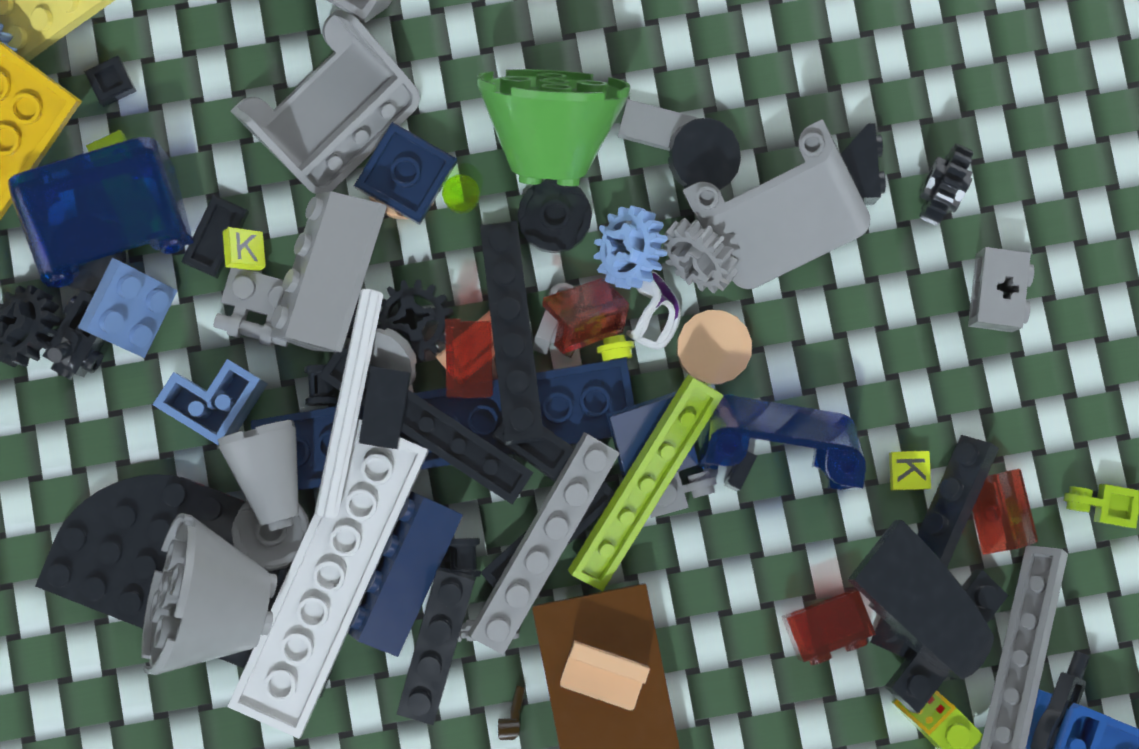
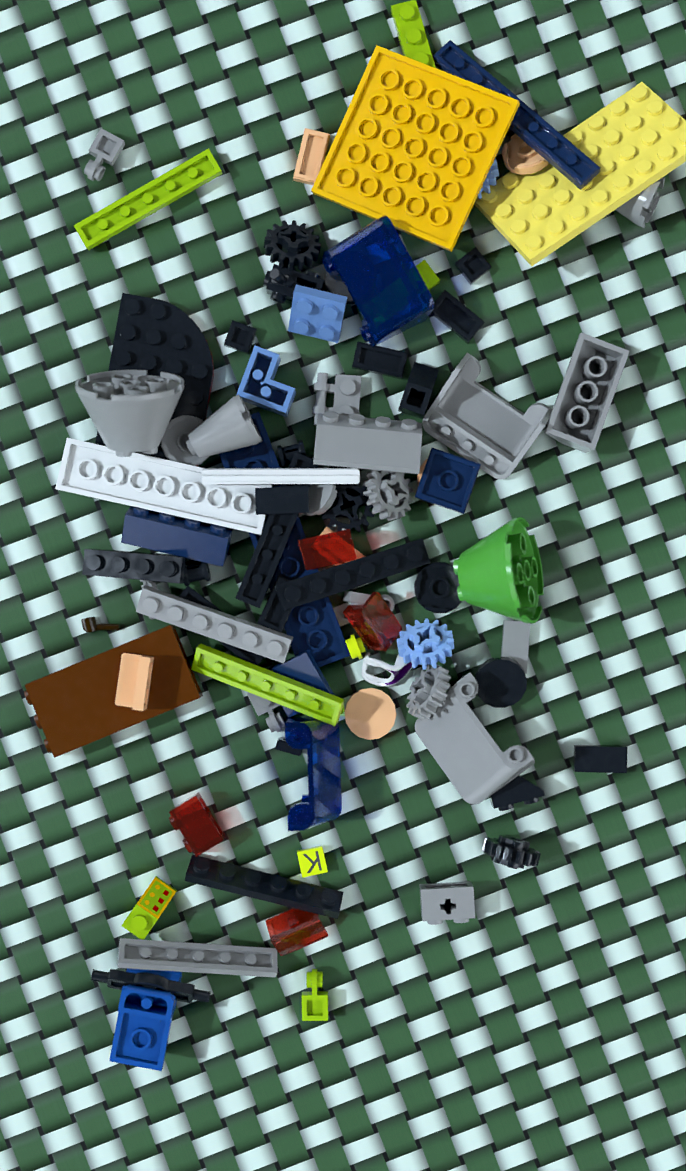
camera: 85 degrees right, 5 degrees up
neon yellow tile [223,227,266,271] -> none
clear neon green tile [442,174,480,214] -> none
black slope [847,520,1009,714] -> none
none -> black tile [224,320,257,355]
none -> light grey gear [363,470,413,521]
none -> black slope [398,361,439,419]
none -> black tile [428,290,485,344]
none -> black tile [573,745,627,773]

